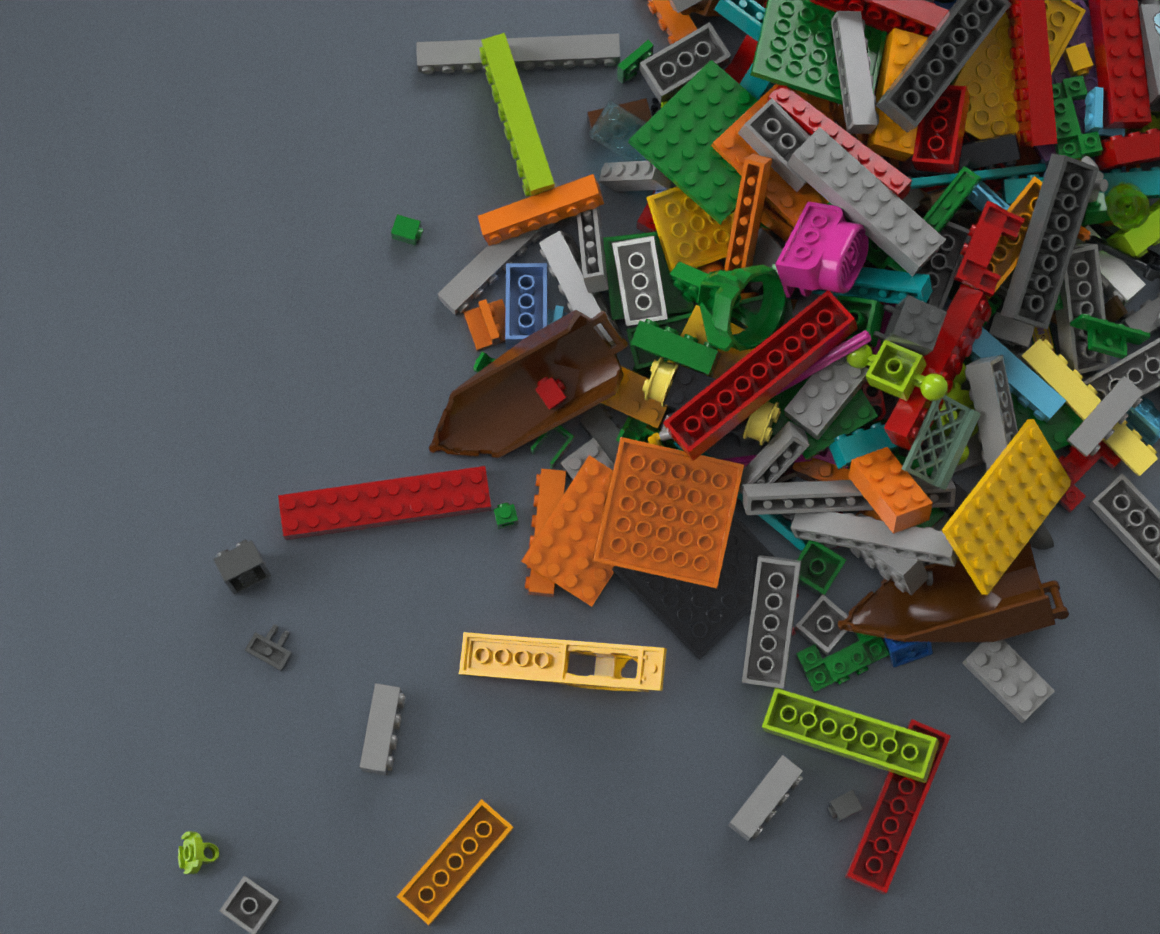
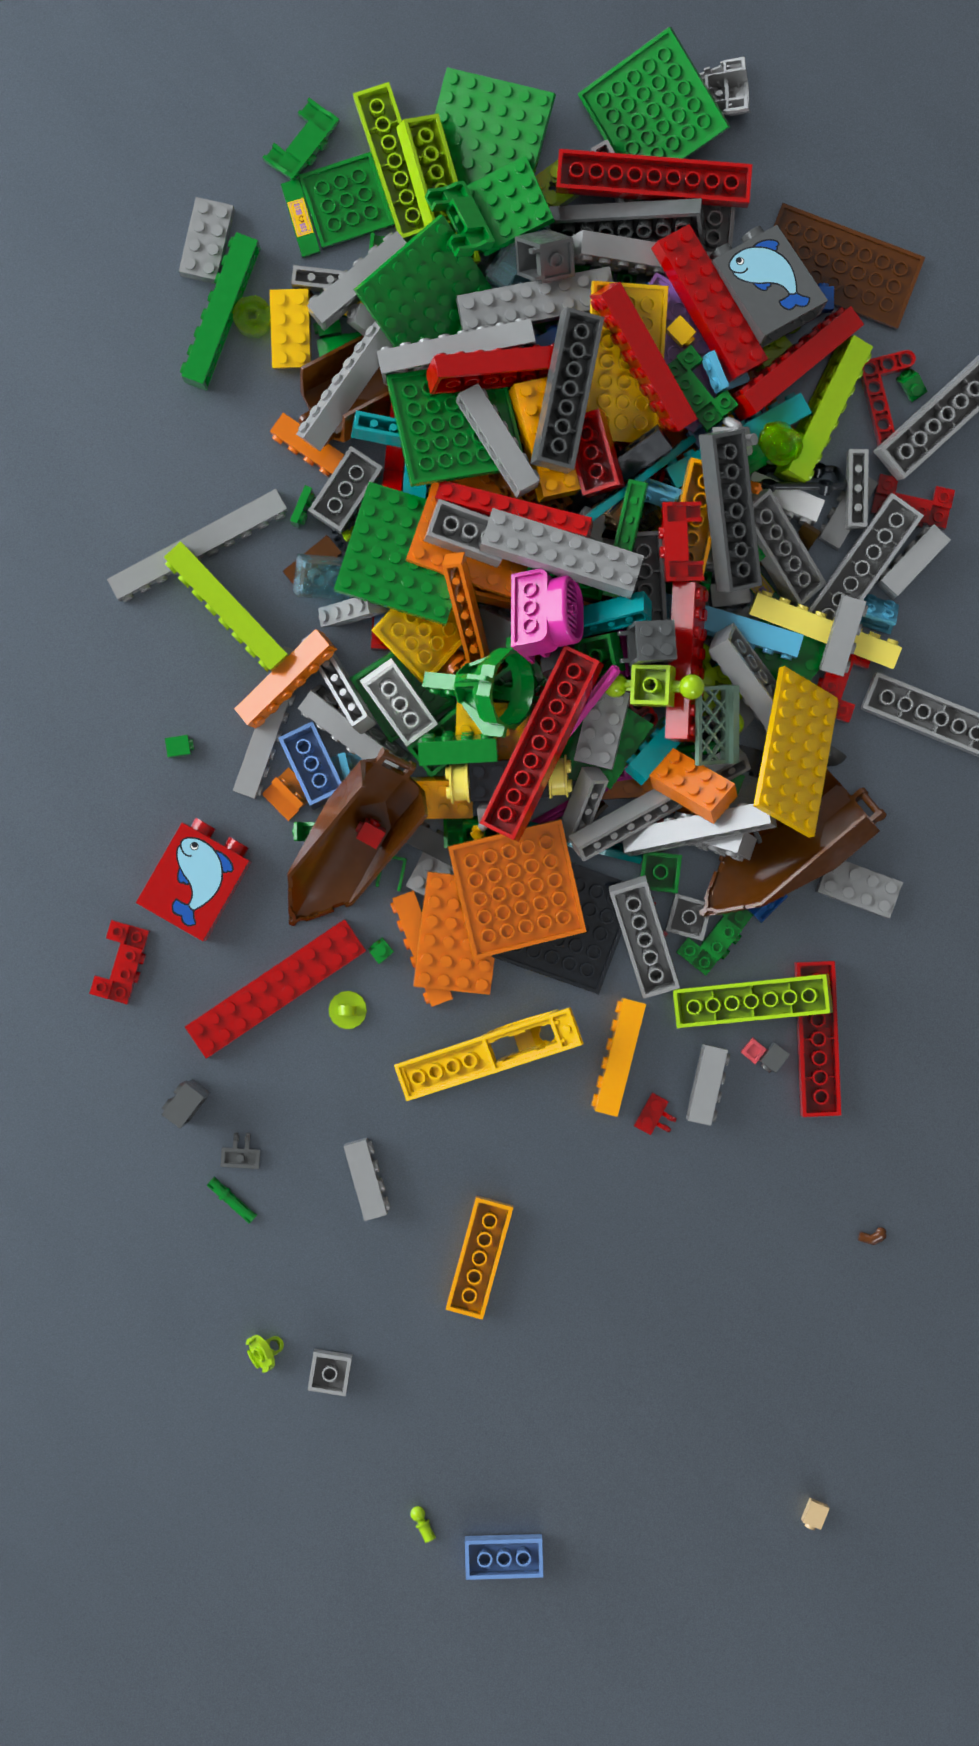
camera: 30 degrees left, 10 degrees up
green bracket [1070,314,1150,359] -> none
none -> red bracket [89,920,150,1004]
none -> red brick [136,818,252,941]
none -> green pin [206,1176,257,1224]
none -> lime tile [329,991,367,1029]
none -> light orange brick [591,998,646,1117]
none -> red hinge [634,1092,677,1135]
none -> coral tile [740,1037,767,1064]

